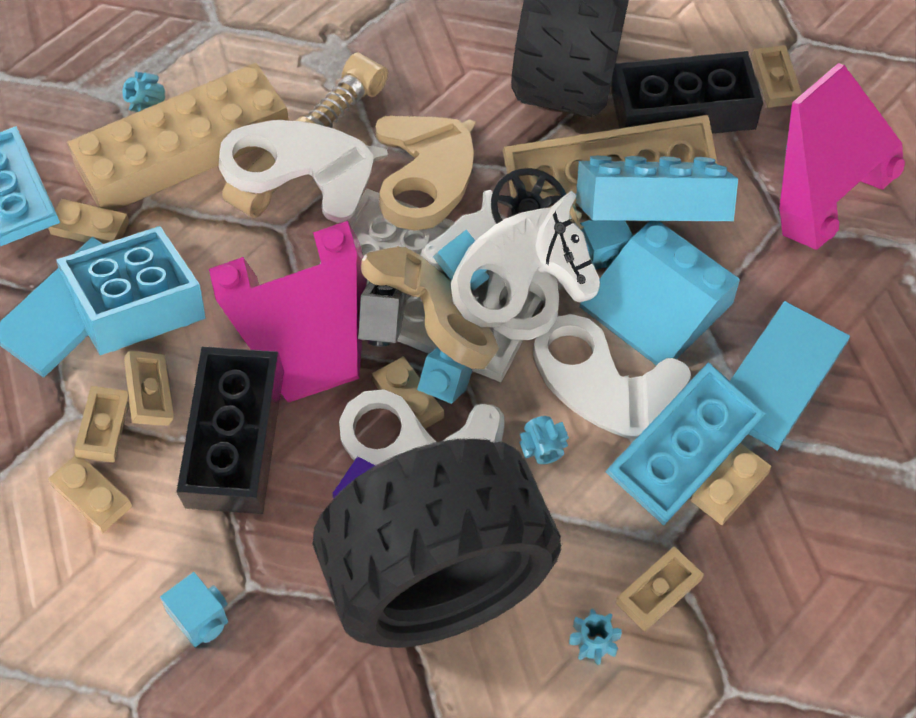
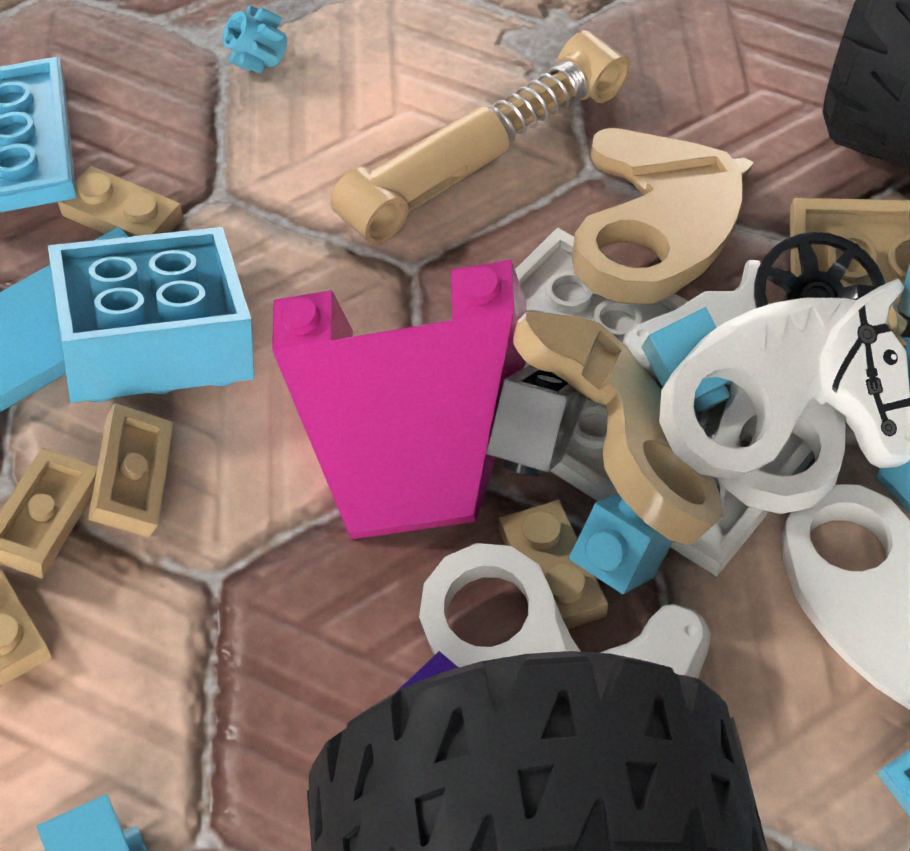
camera: 15 degrees right, 5 degrees down
tan brick [67,62,289,211] -> none
black brick [176,346,284,514] -> none
white animal [219,120,388,223] -> none
medium azure gear [519,416,569,464] -> none

